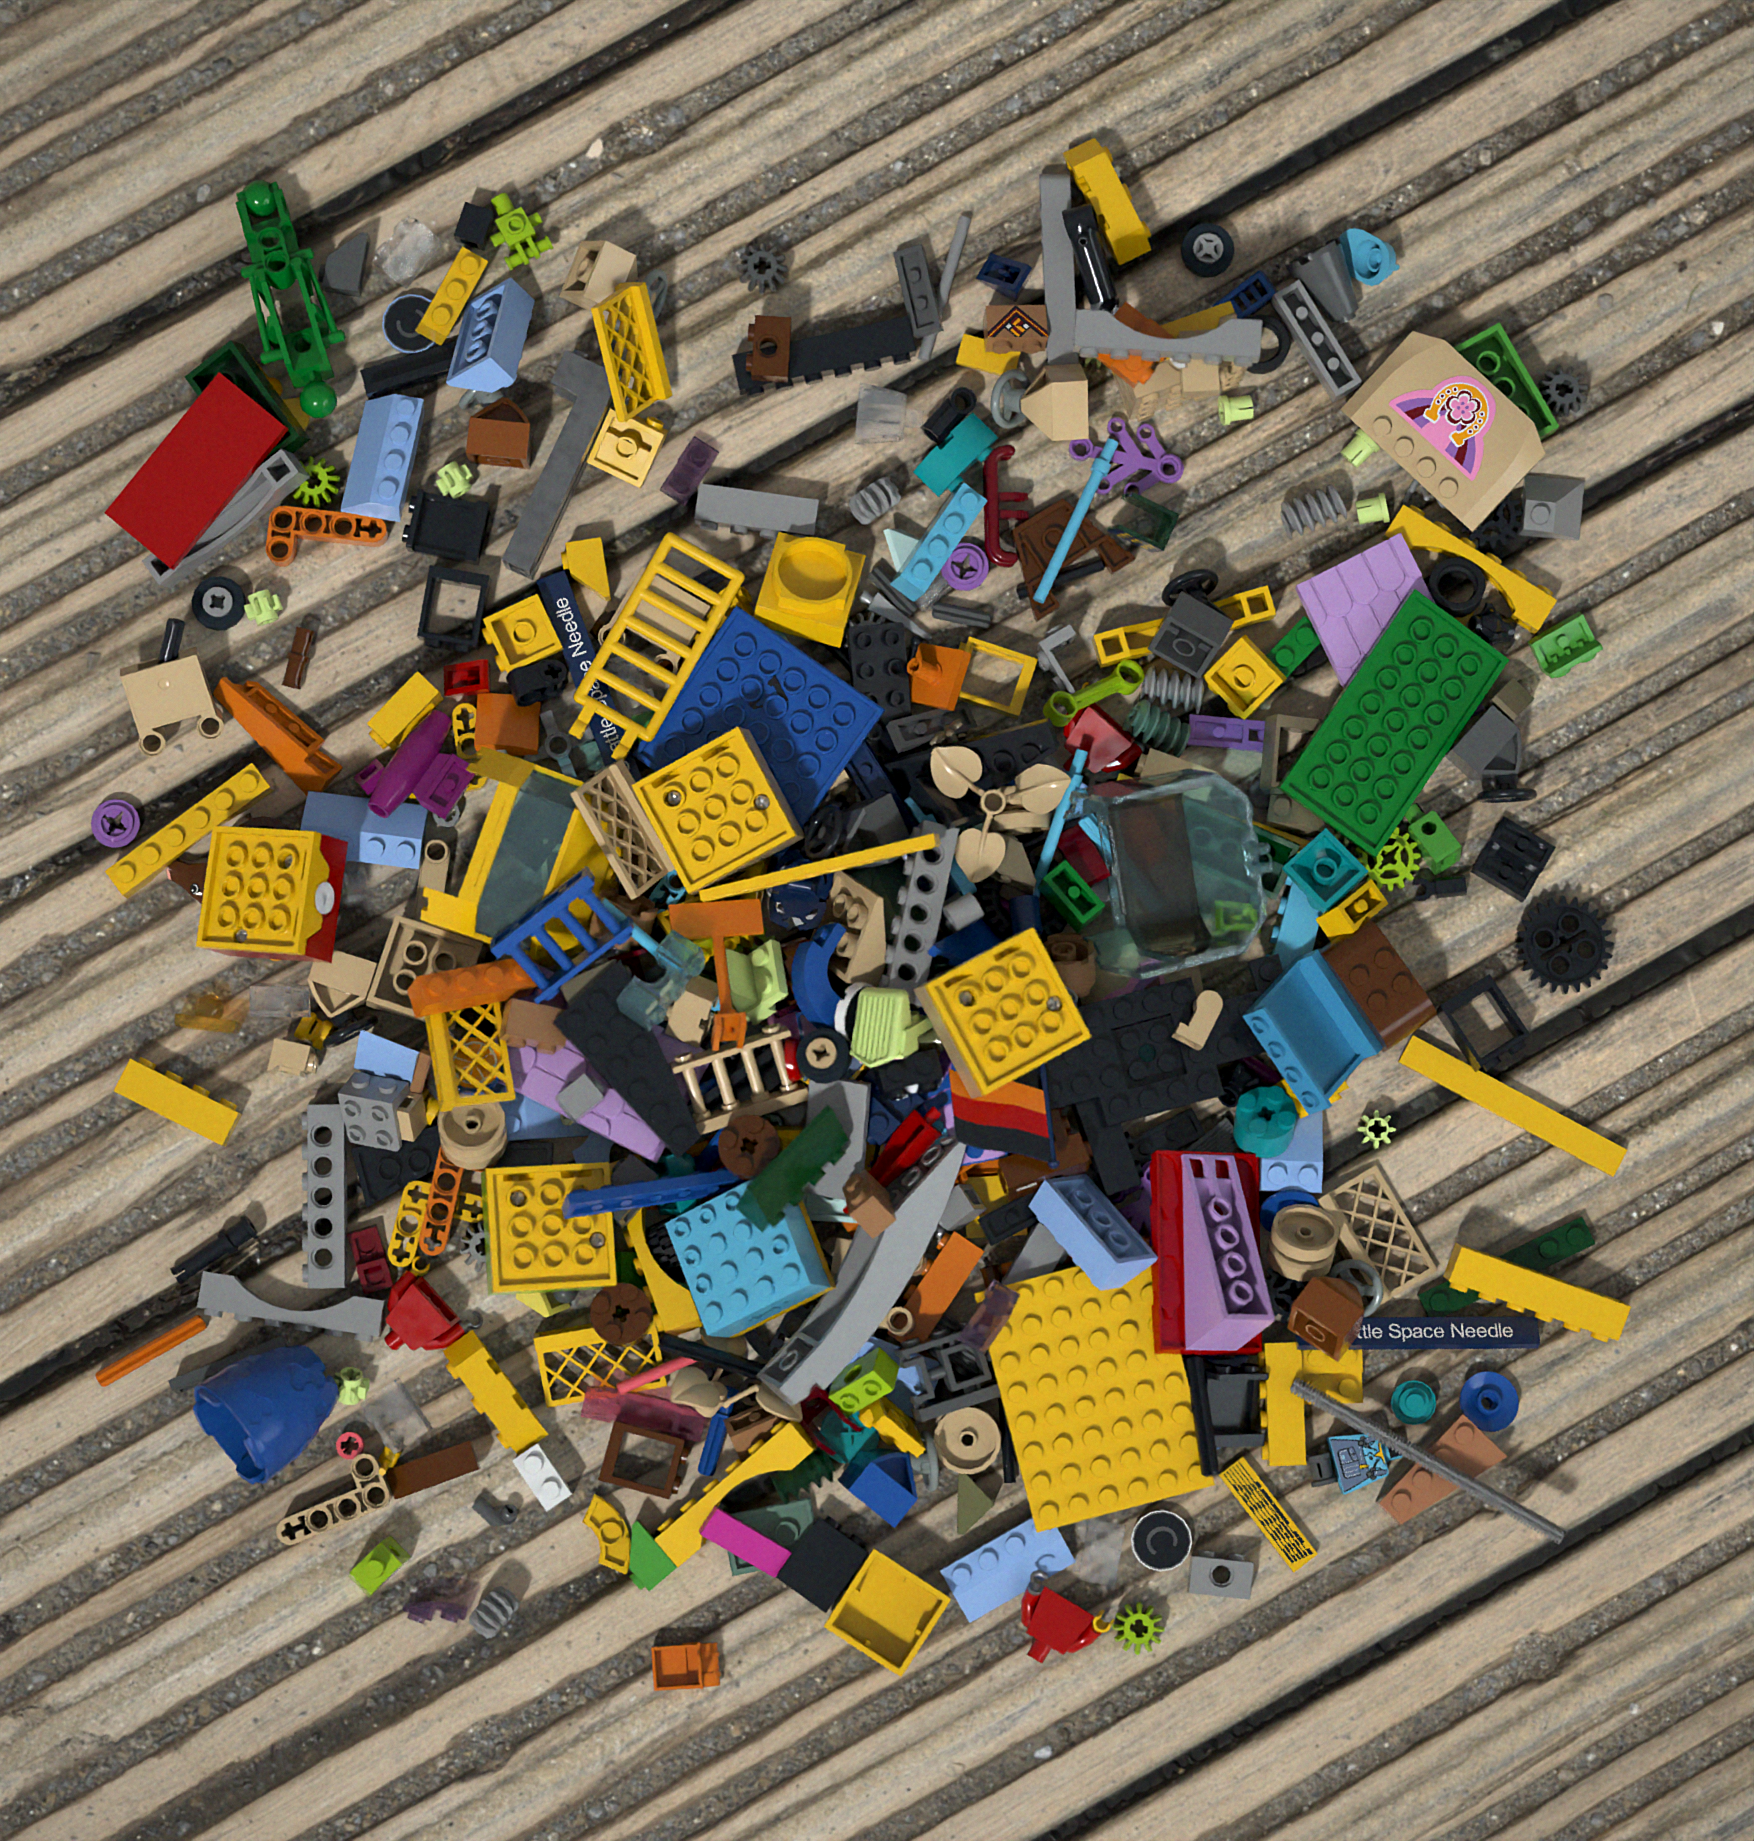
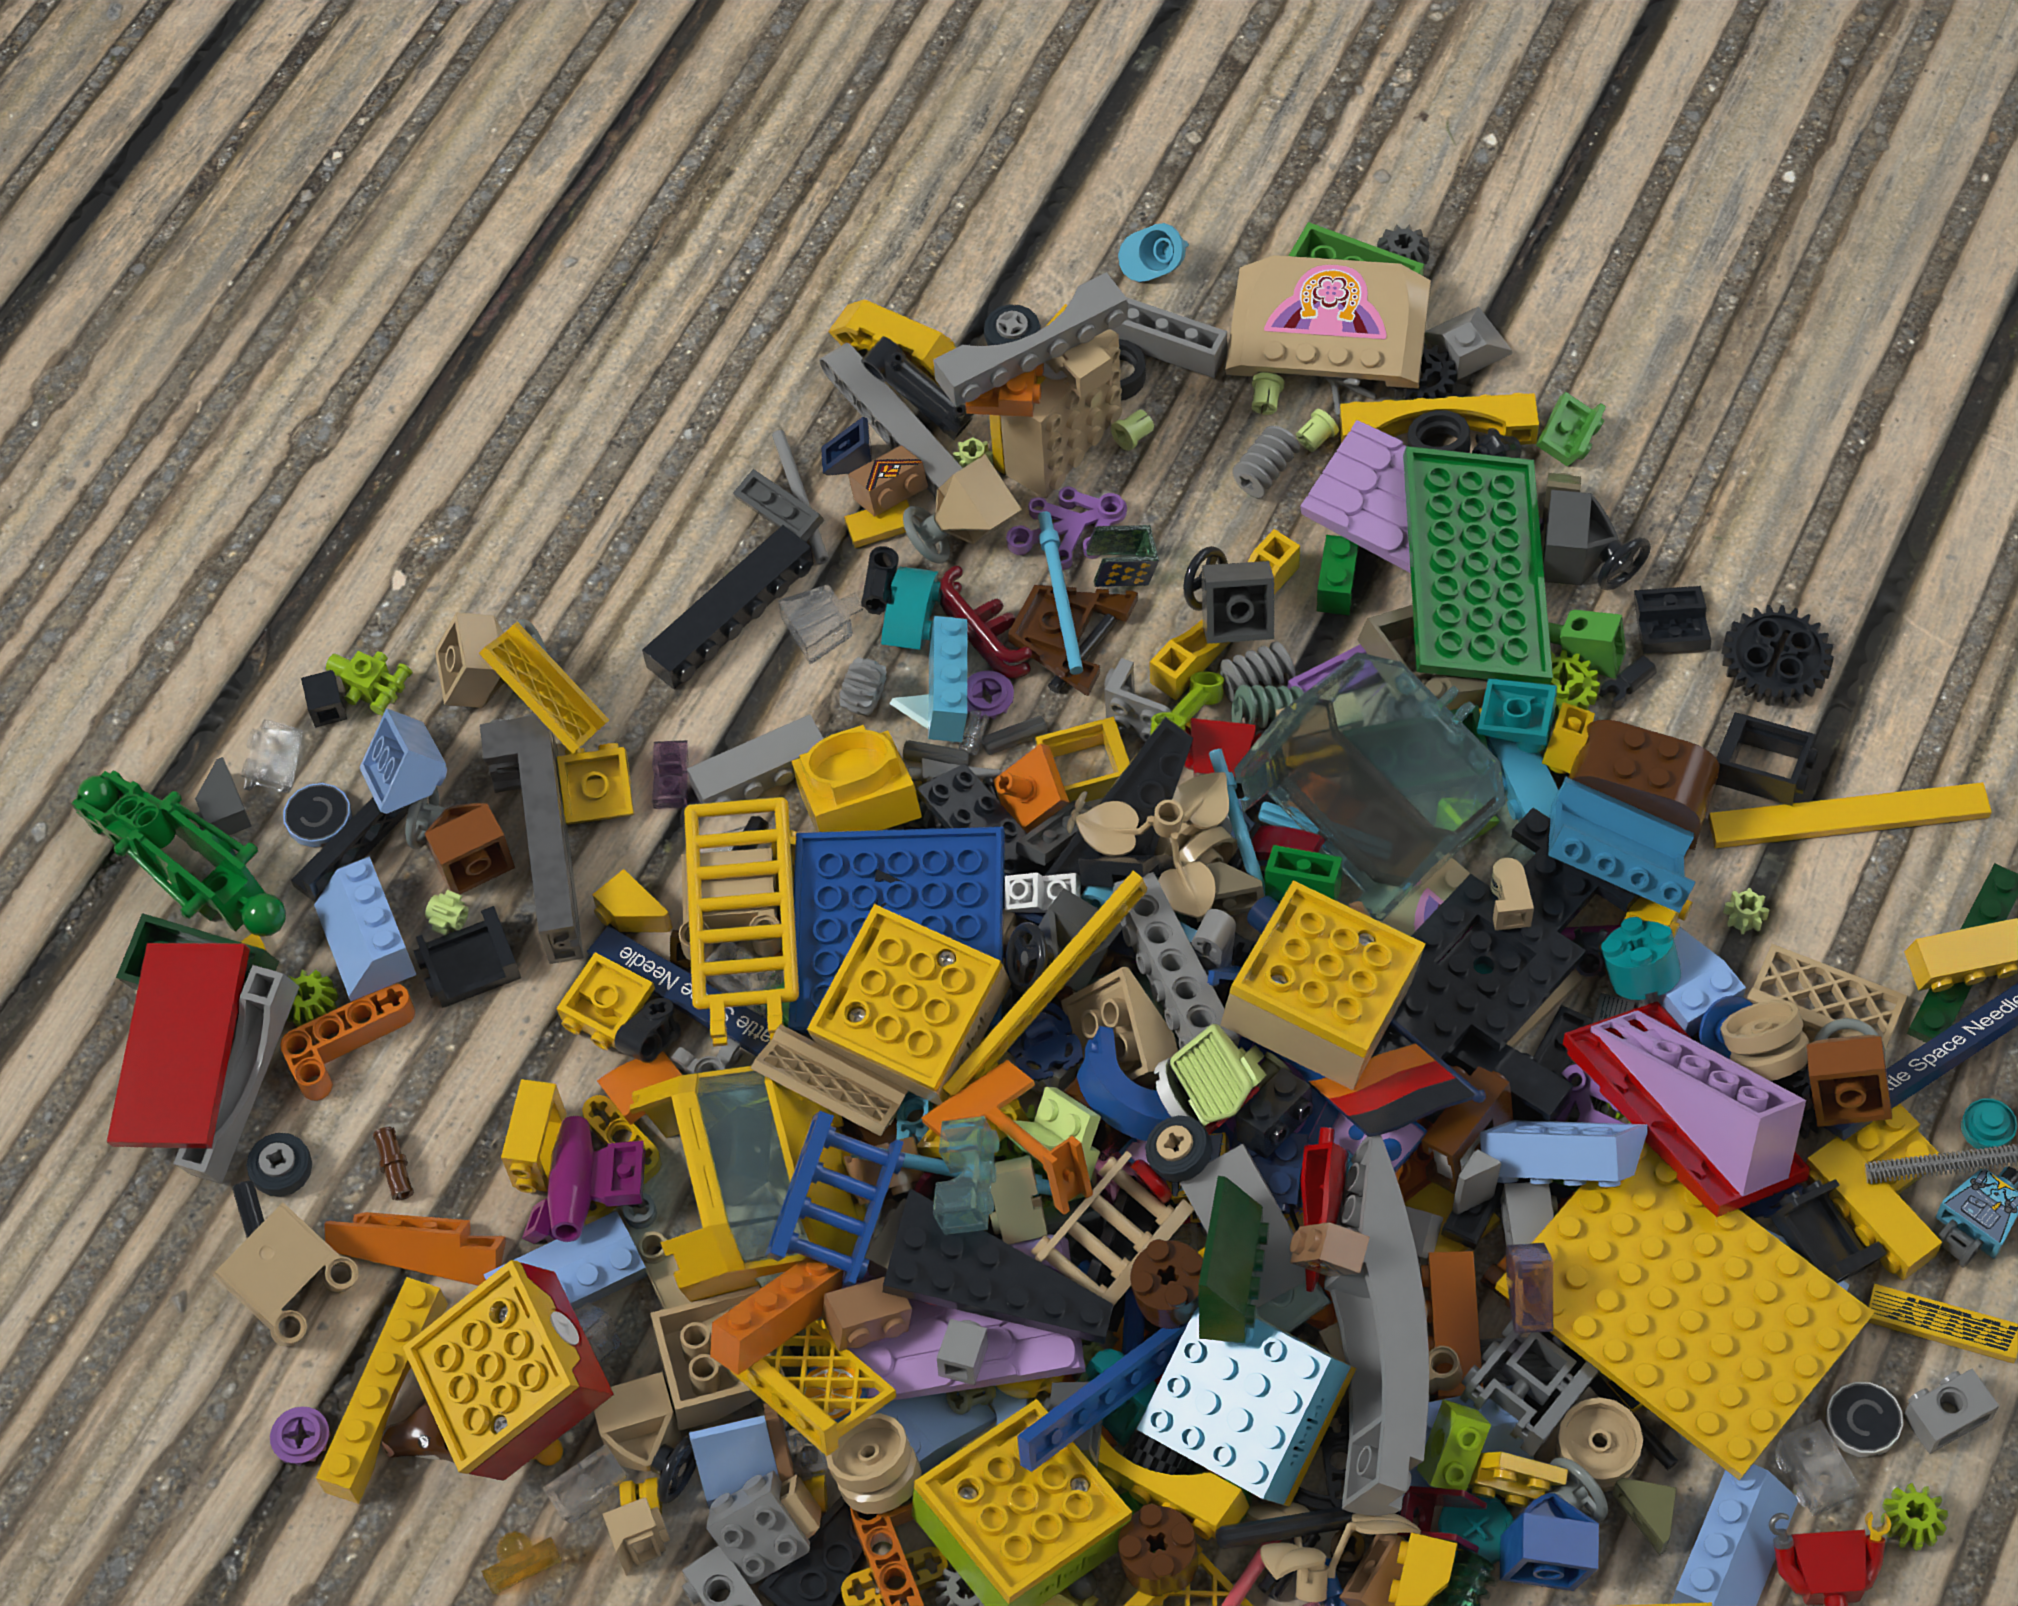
camera: 25 degrees left, 25 degrees down
yellowish green gear [244,590,283,626] -> none
yellow brick [415,246,489,346] -> none
black window [417,565,491,654] -> none
red slope [443,659,491,696] -> none
dark grey gear [737,243,788,295] -> none
reddish brown brick [746,315,792,383] -> none
black axle [1185,1356,1220,1477] -> none
yellow plate [1202,635,1287,720] -> none
dark grey cone [1285,237,1359,325] -> none
none -> white slope [1005,873,1081,913]
none -> light grey slope [1452,1149,1501,1214]

